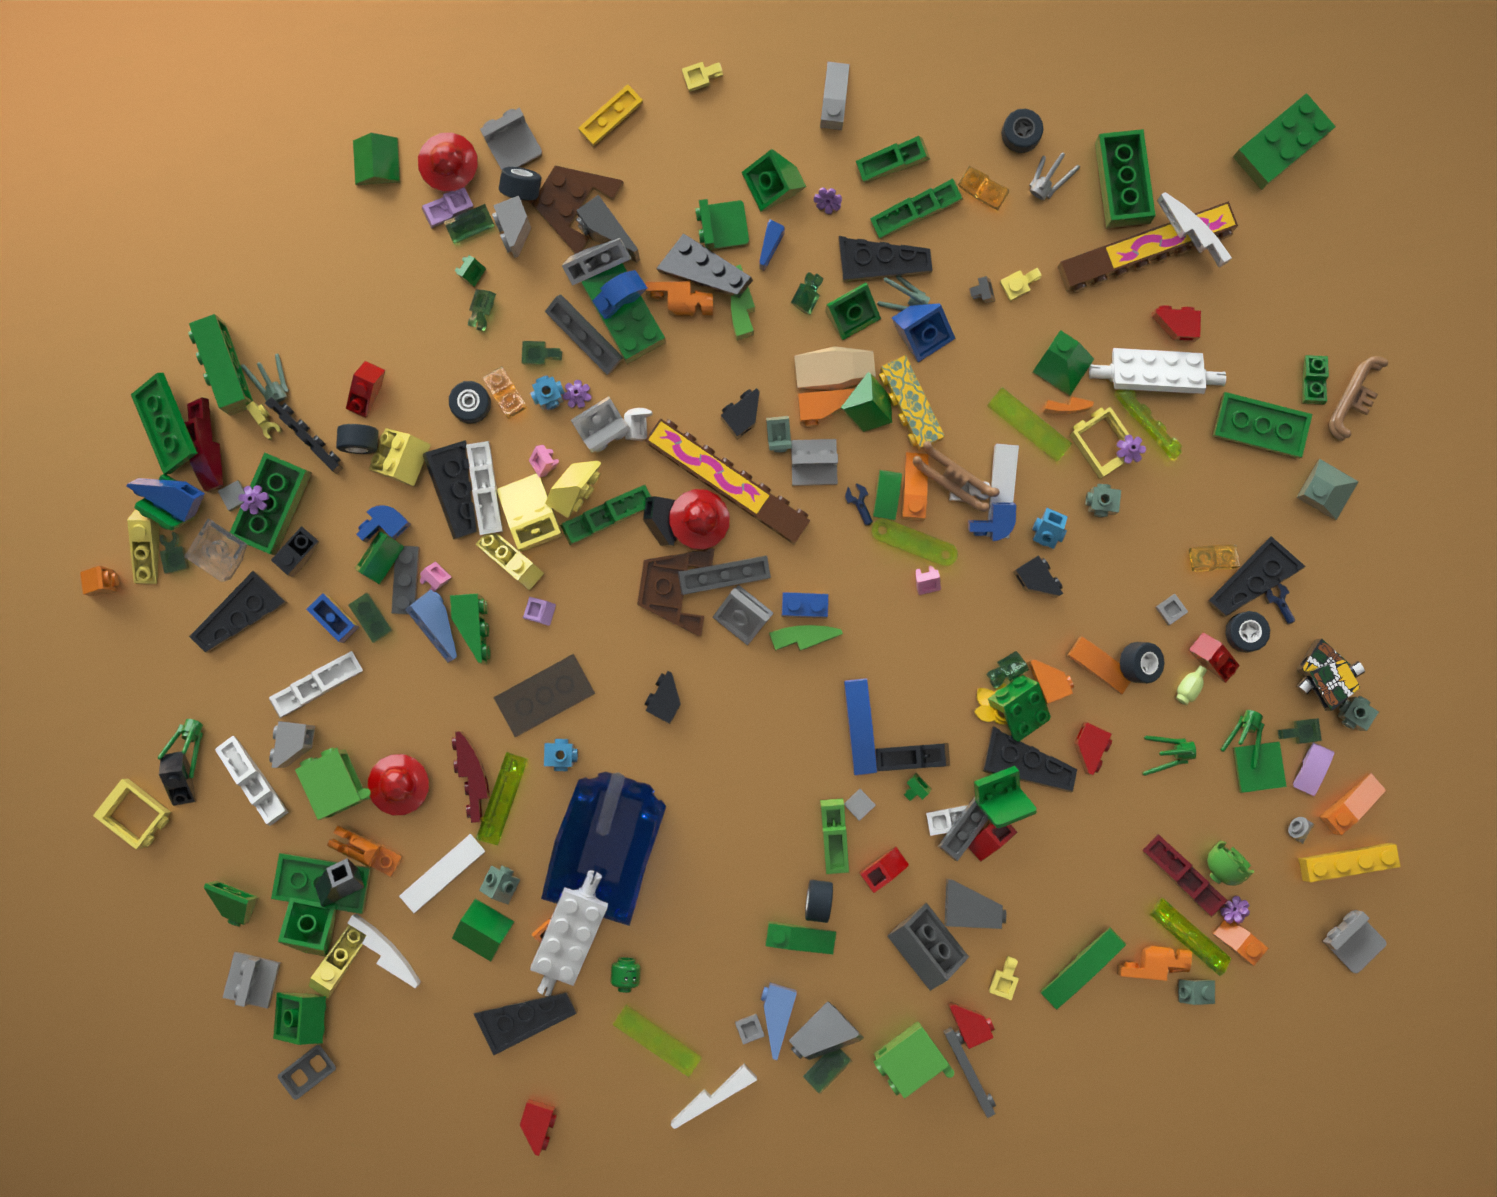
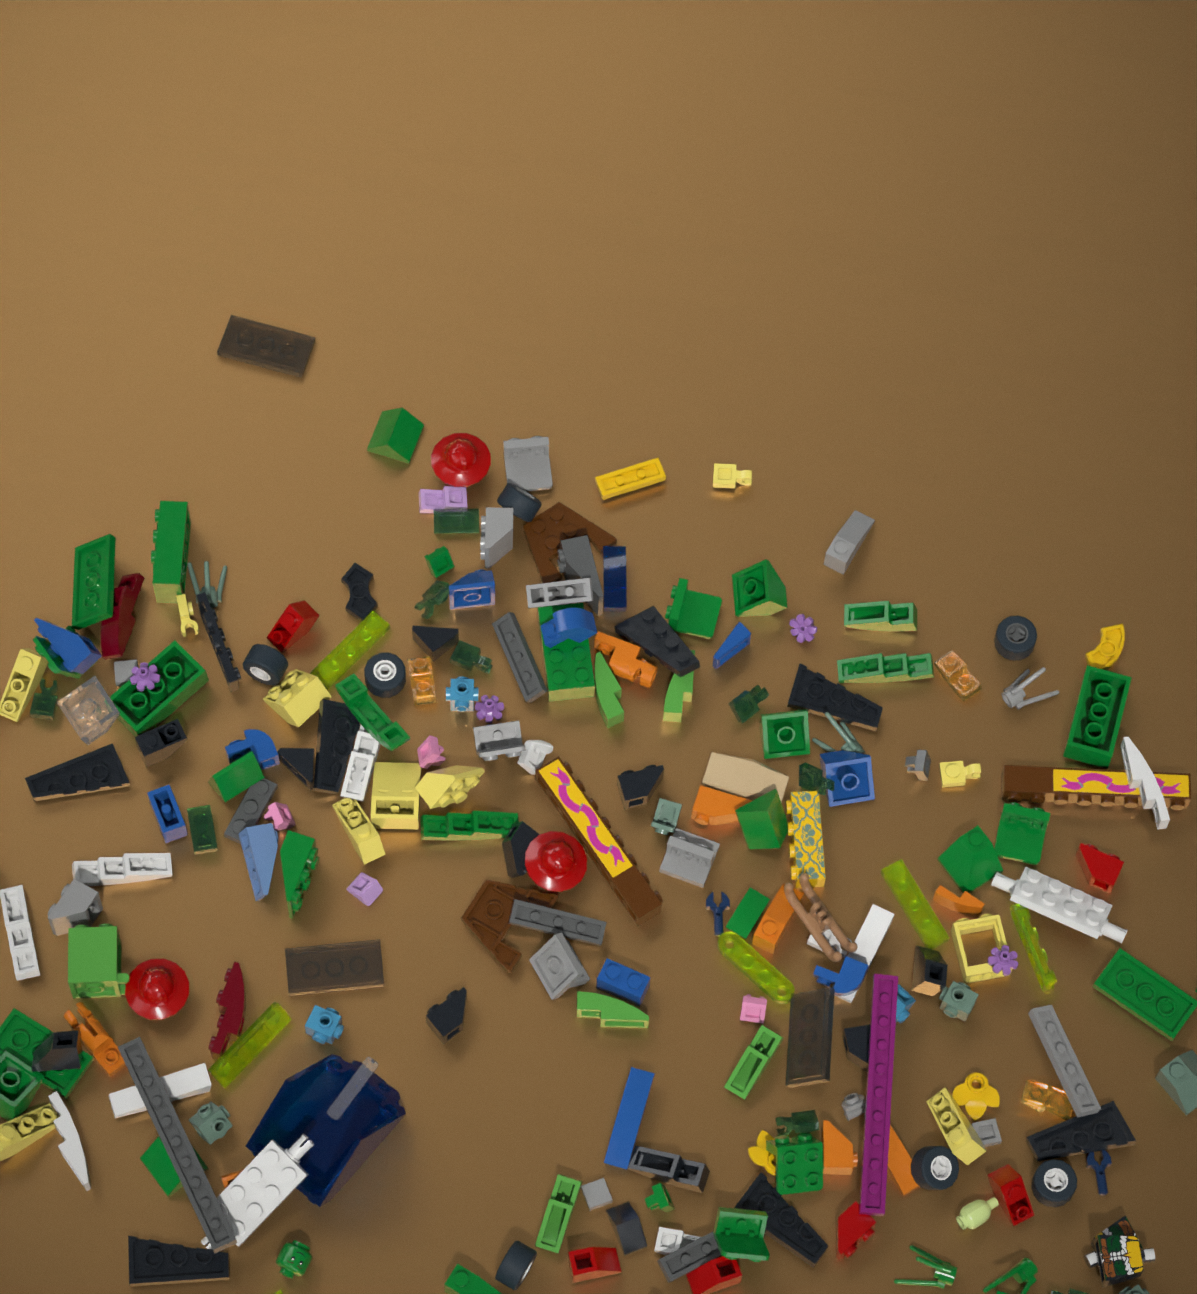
camera: 25 degrees right, 20 degrees down
none -> dark grey plate [118,1037,237,1254]
none -> clear smoke tile [217,315,315,378]
none -> black slope [277,748,315,791]
none -> clear neon green plate [310,611,390,690]
none -> green slope [335,673,410,751]
none -> black tile [341,563,378,623]
none -> black slope [412,626,459,662]
none -> blue slope [449,569,495,610]
none -> bright green slope [594,652,624,729]
none -> clear blue slope [603,546,627,612]
none -> black slope [606,1201,647,1256]
none -> bright green slope [724,1025,784,1100]
none -> clear smoke tile [786,987,835,1088]
none -> clear green plate [799,762,835,795]
none -> light grey plate [841,1093,866,1121]
none -> magenta plate [859,974,898,1216]
none -> black slope [912,946,948,996]
none -> light yellow slope [926,1088,986,1165]
none -> yellow plate [952,1072,1000,1120]
none -> green bracket [994,803,1051,865]
none -> light grey plate [1028,1005,1101,1117]
none -> yellow tile [1085,623,1125,670]

